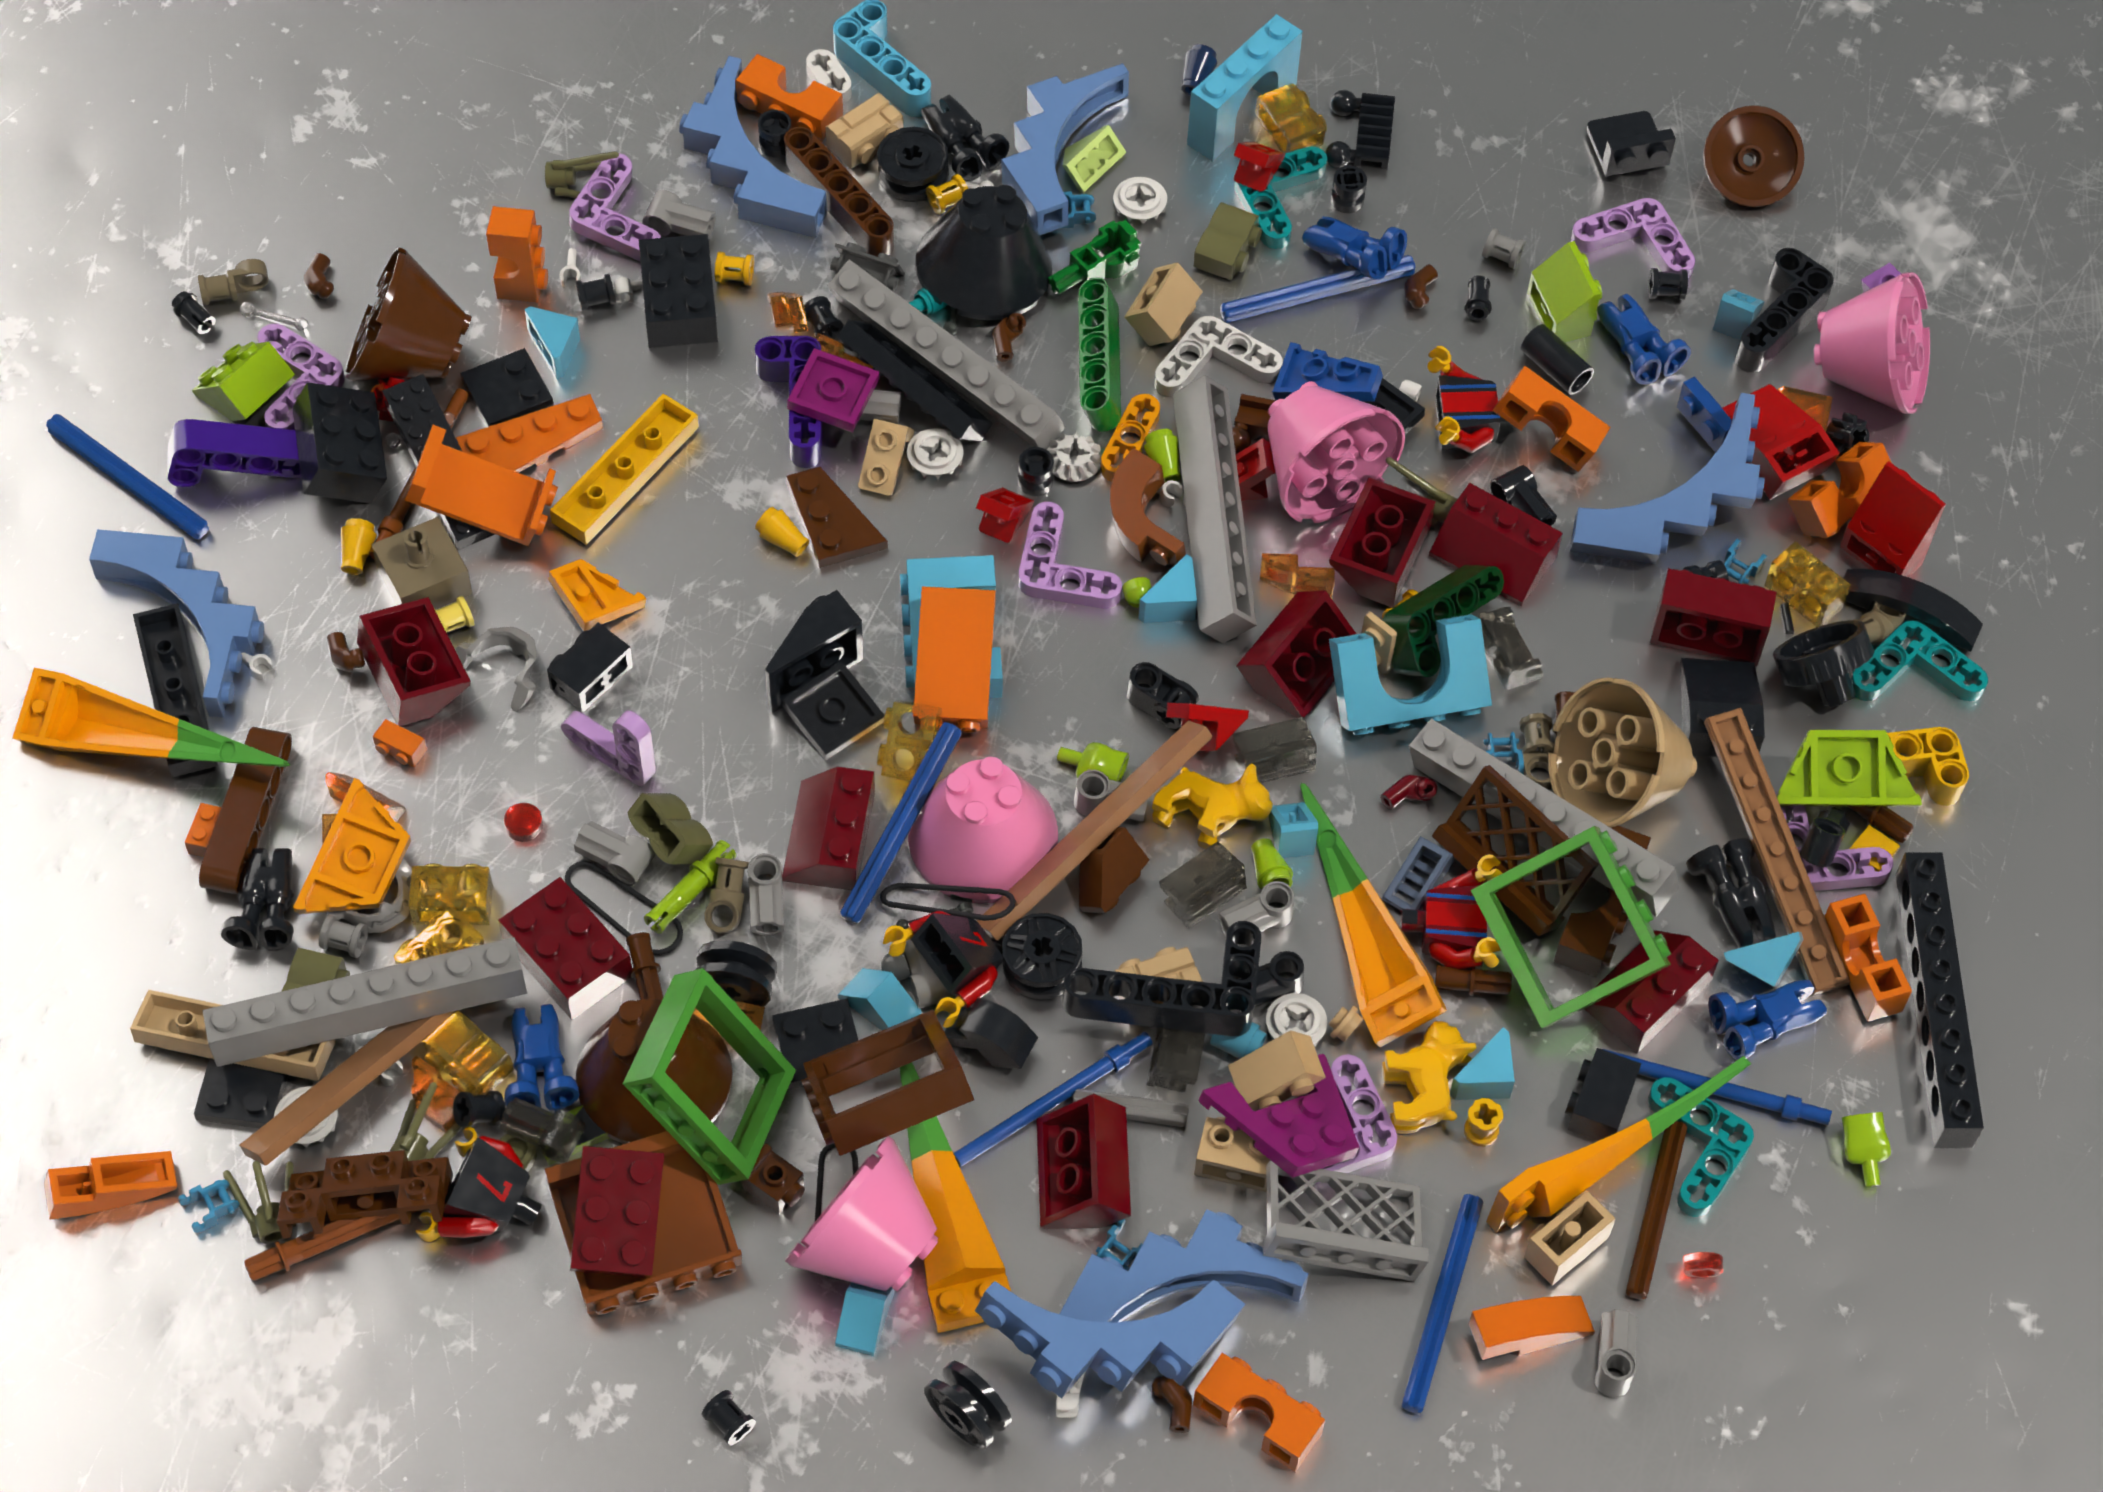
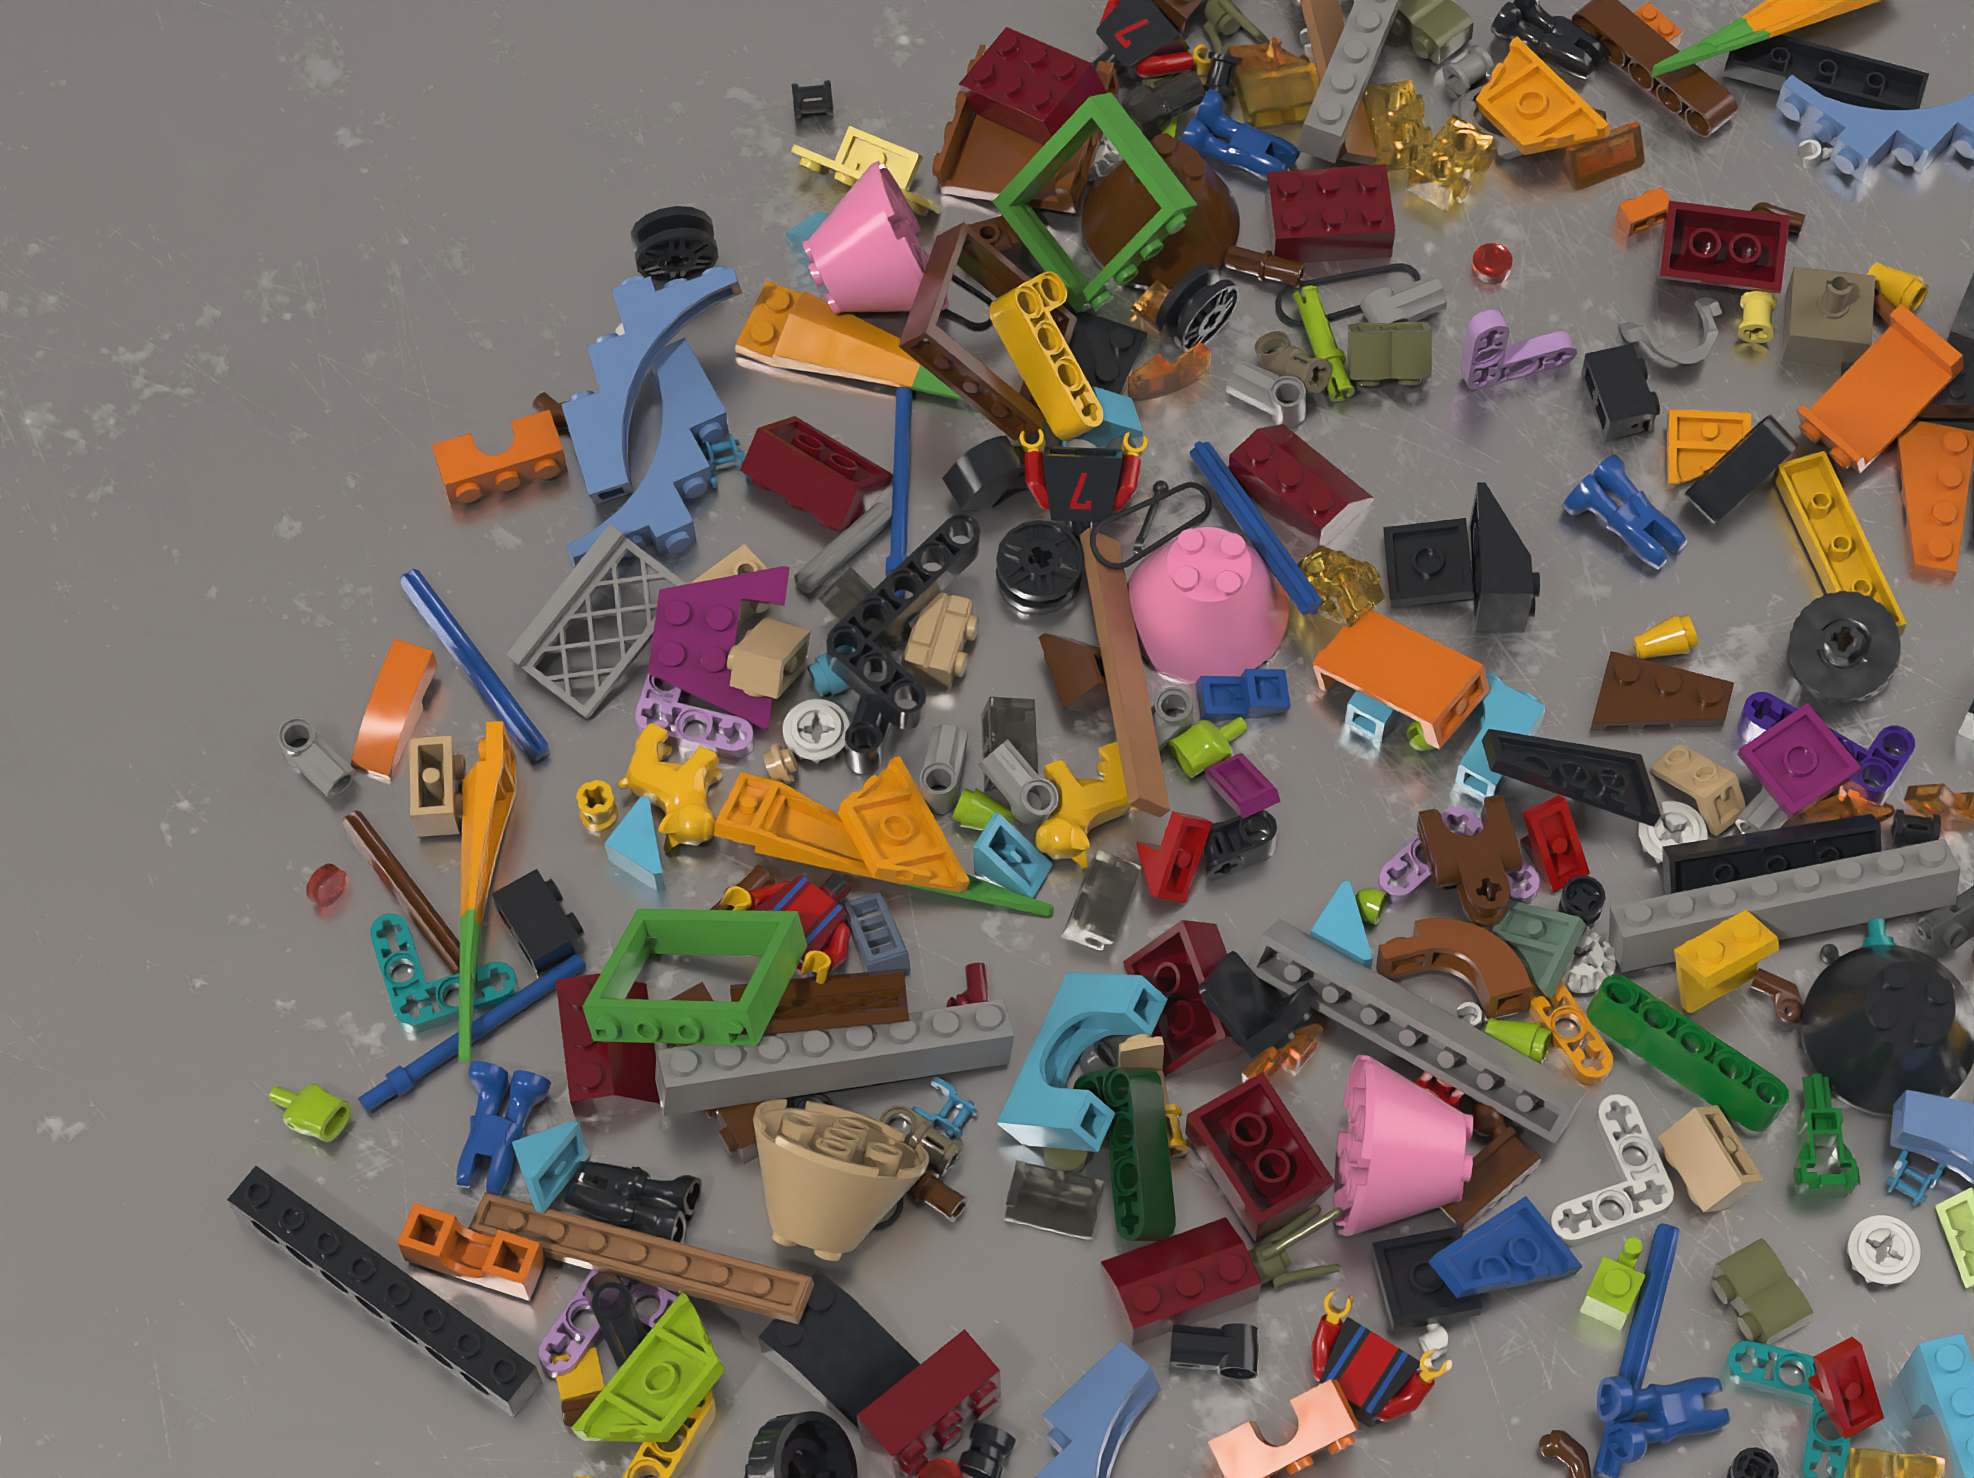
camera: 130 degrees right, 5 degrees up
none -> light yellow bracket [791,126,942,217]
none -> light orange wing [838,756,970,893]
none -> light grey piece [978,739,1059,824]
none -> yellow beam [989,271,1103,442]
none -> dark grey hinge [1079,1041,1118,1074]
none -> clear orange slope [1128,341,1211,402]
none -> blue slope [1196,669,1291,721]
none -> black bracket [1198,951,1319,1059]
none -> magenta tile [1204,753,1281,819]
none -> reddish brown piece [1417,794,1522,927]
none -> black wing [1482,729,1661,827]
none -> sand green wing [1491,899,1587,998]
none -> blue piece [1562,454,1687,570]
none -> lime brick [1579,1237,1646,1331]
none -> yellow bracket [1674,910,1779,1013]
none -> black beam [1684,414,1799,525]
none -> black piece [1788,591,1901,704]

